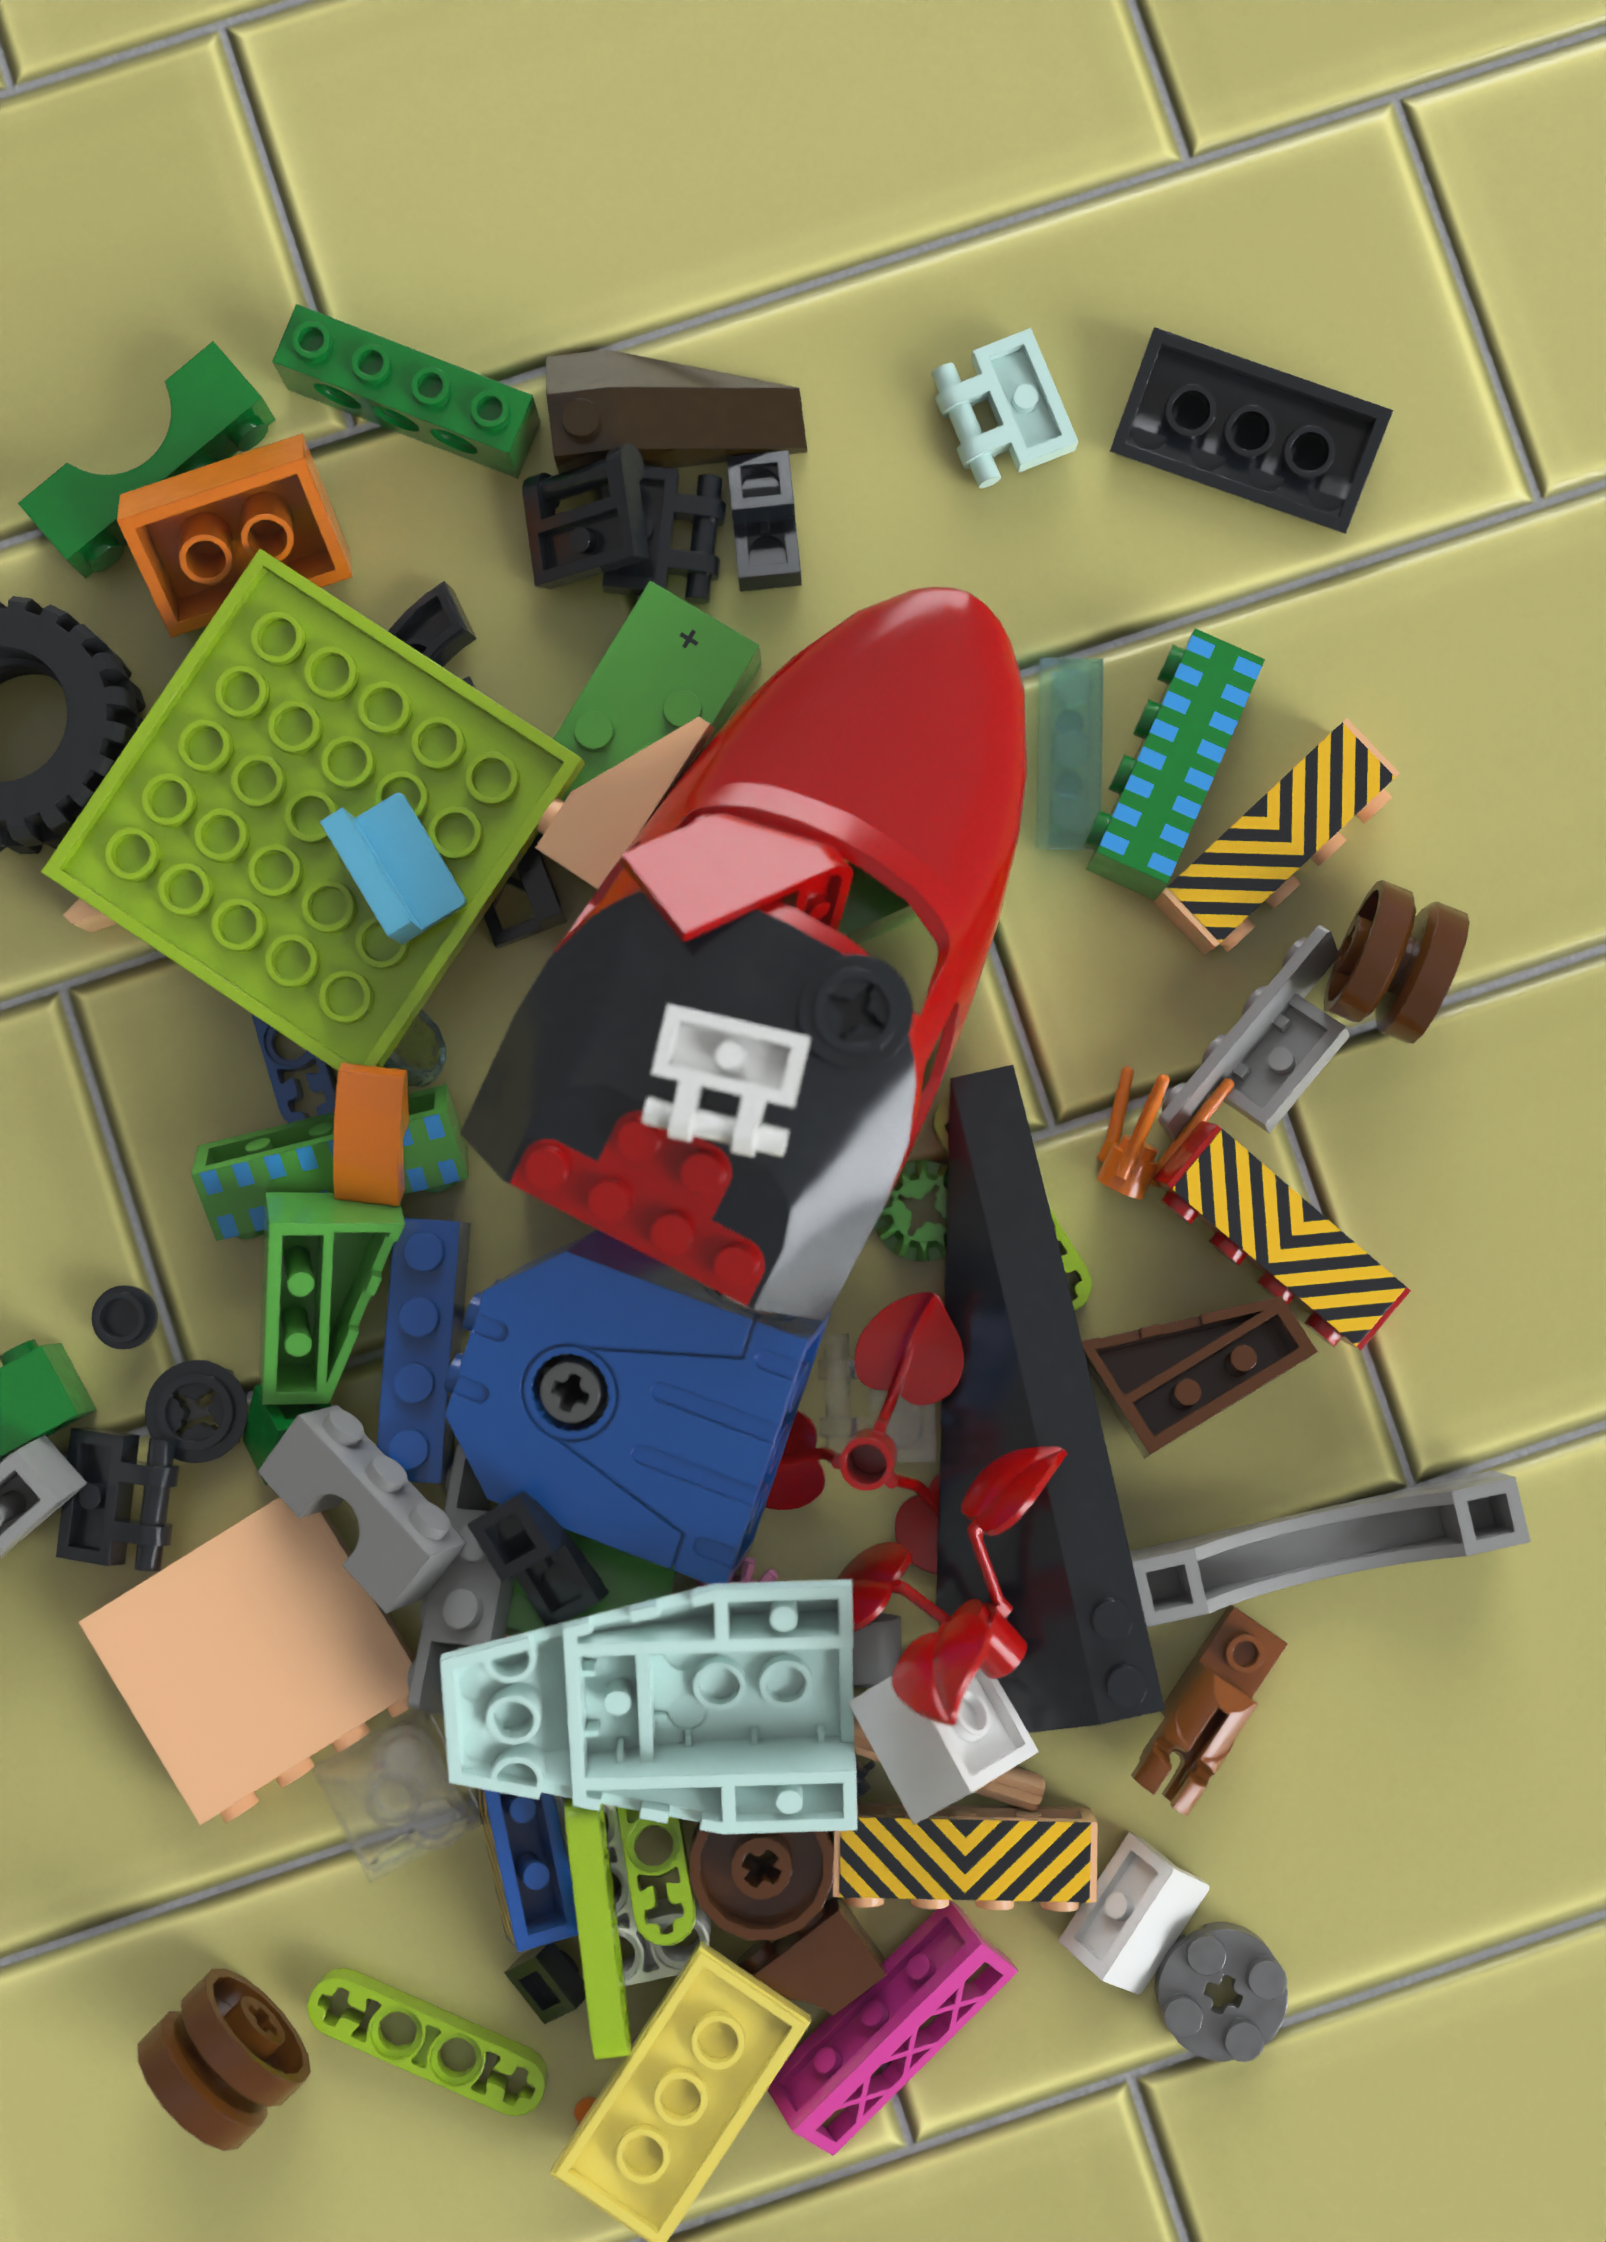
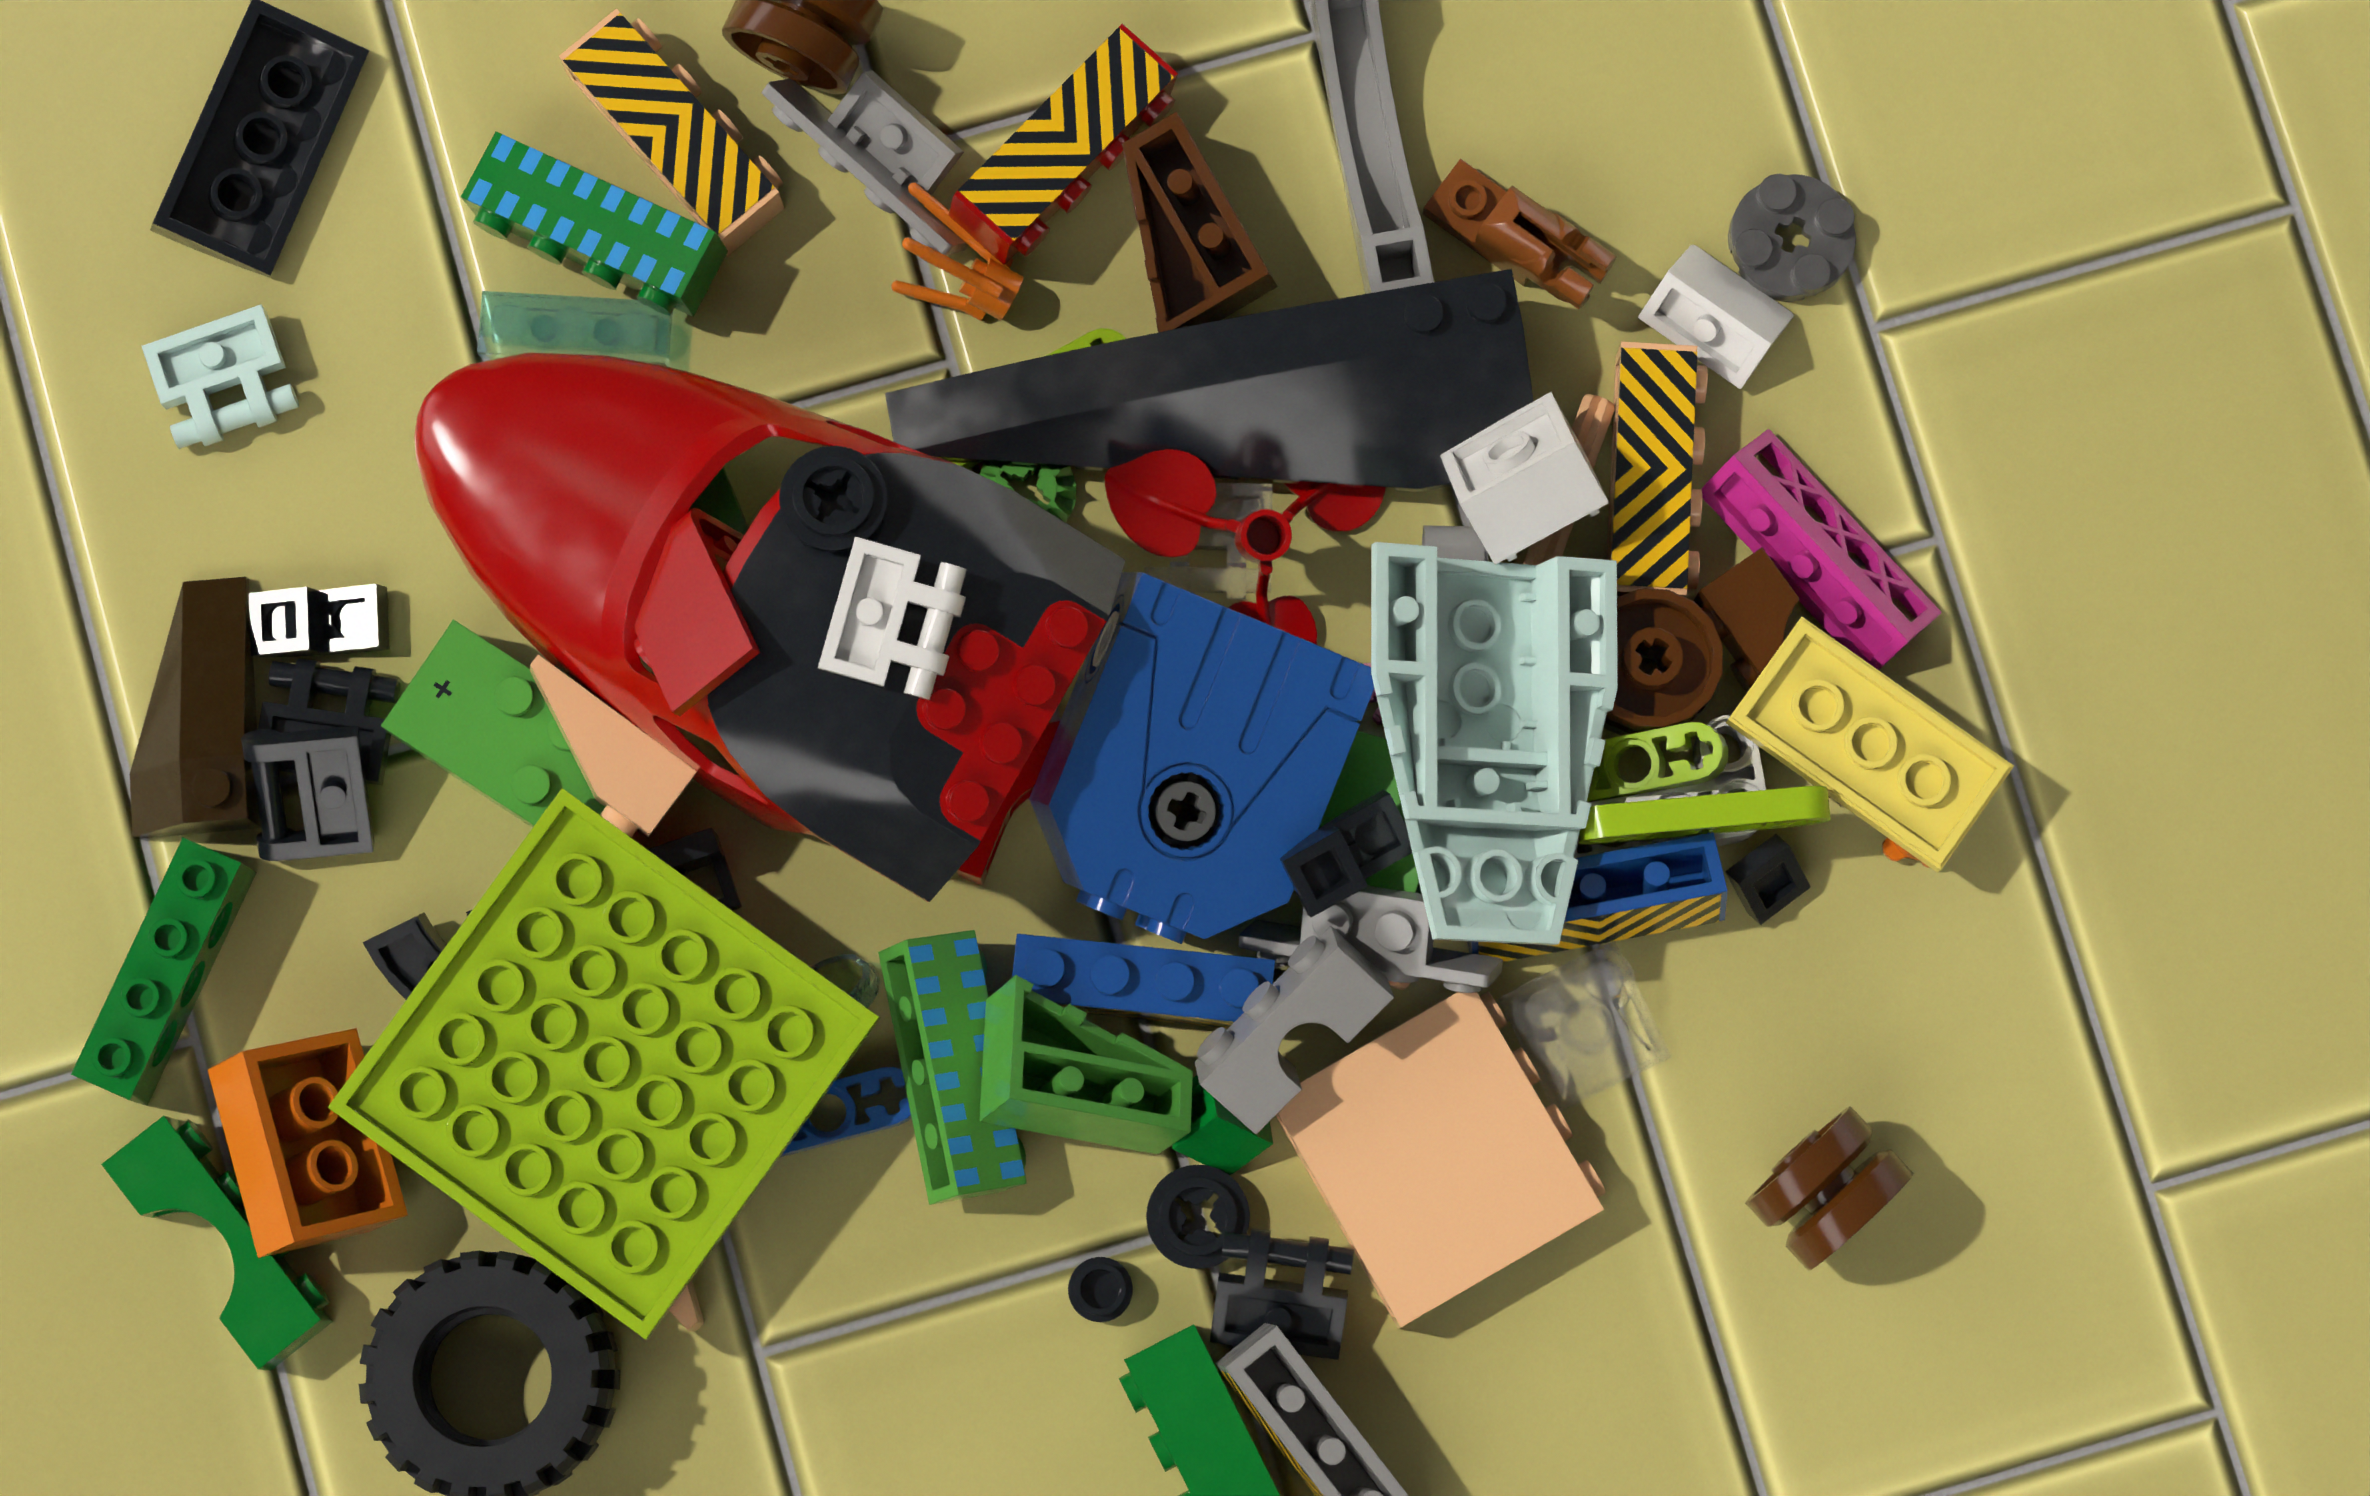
camera: 85 degrees left, 5 degrees down
lime beam [307,1968,548,2117] -> none
medium azure panel [320,793,467,945] -> none
orange slope [333,1062,409,1207] -> none
red plant [836,1446,1069,1726] -> none

